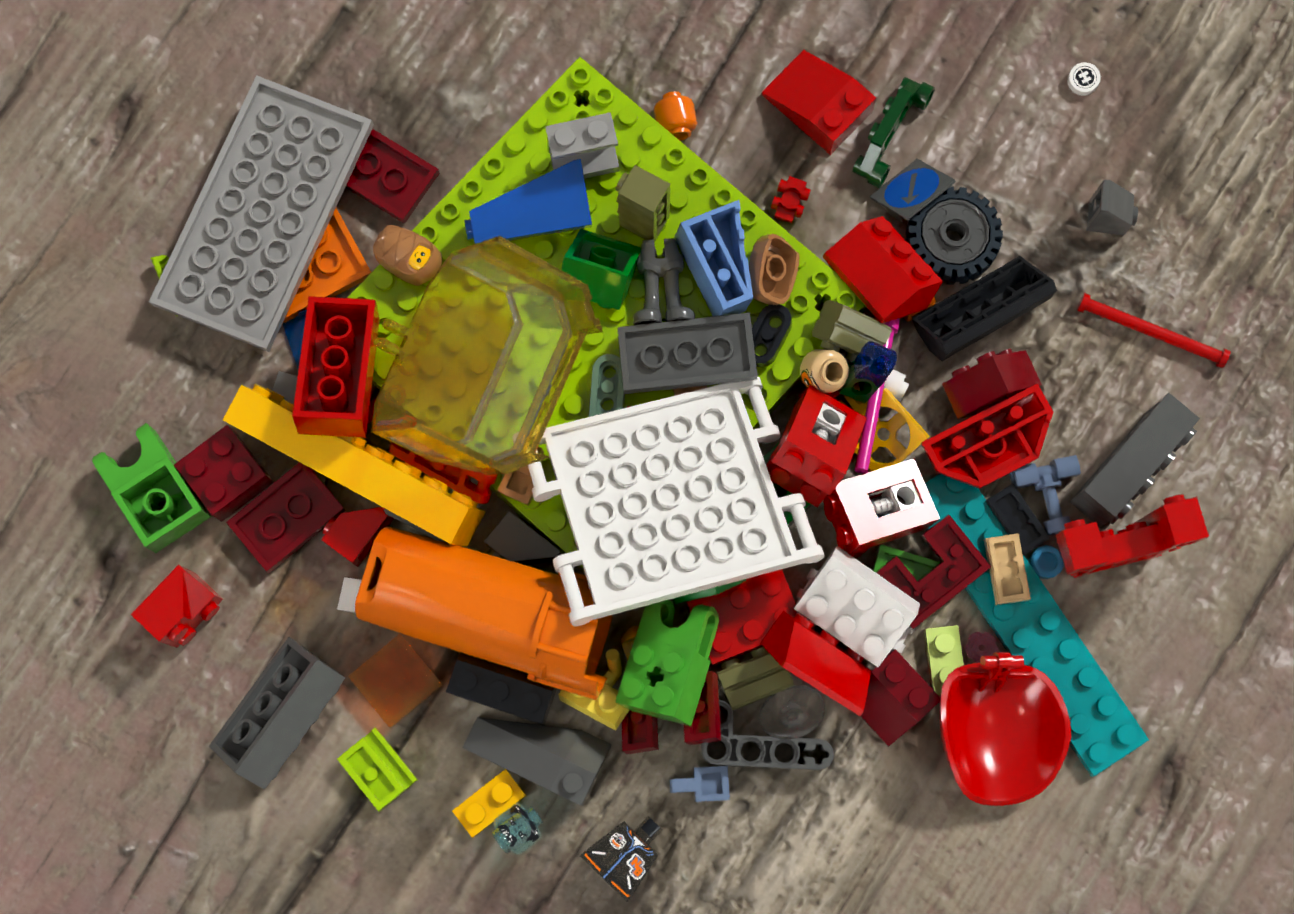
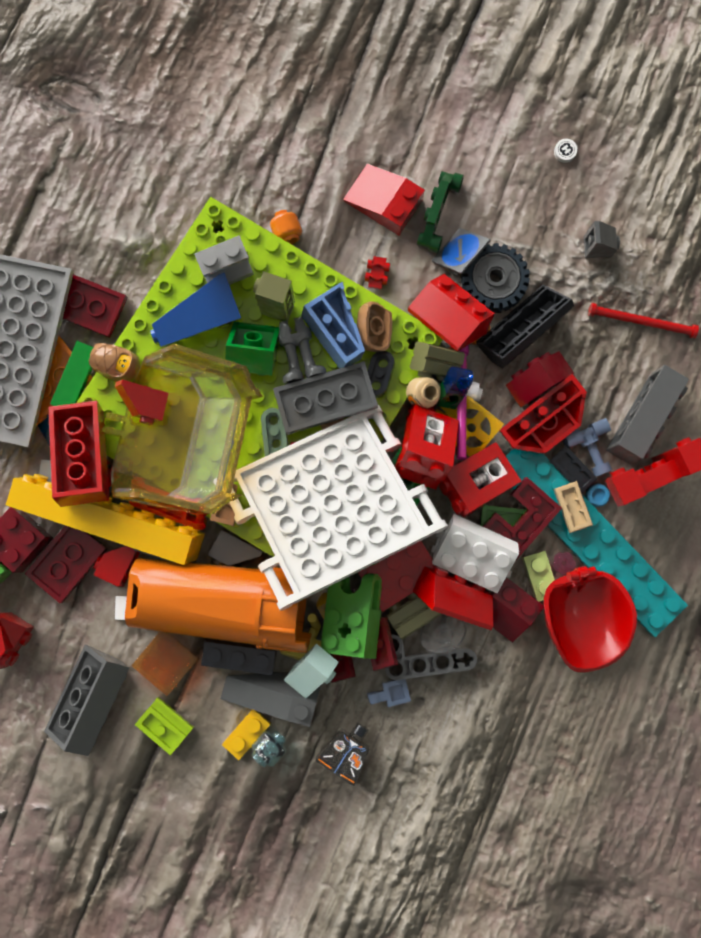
camera: 15 degrees left, 5 degrees up
none -> green tile [50,341,94,406]
none -> red slope [115,380,169,425]
none -> light aqua brick [284,644,339,698]

